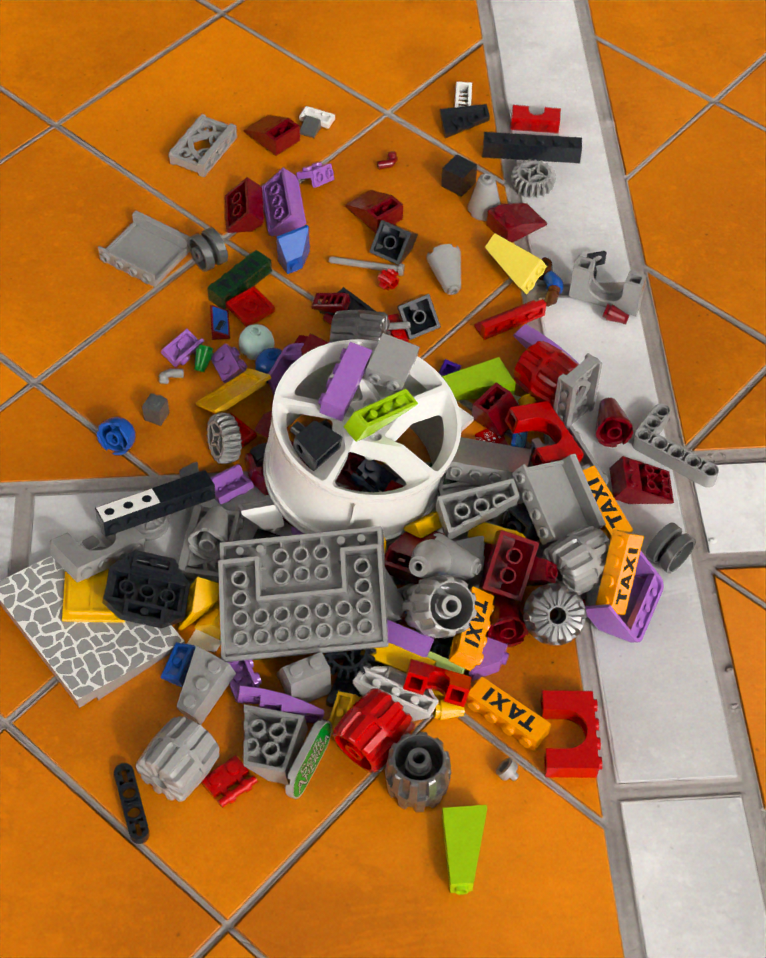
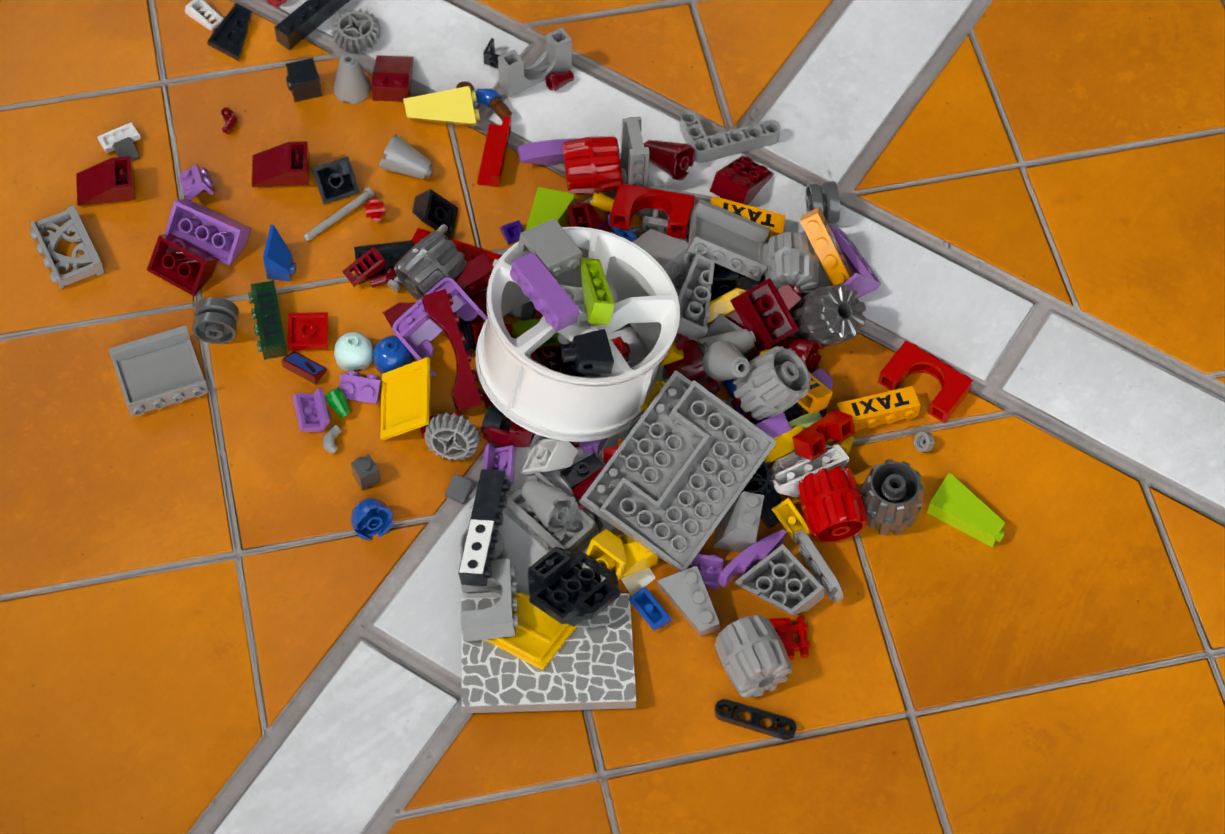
camera: 55 degrees left, 5 degrees up
none -> dark red piece [674,334,691,350]

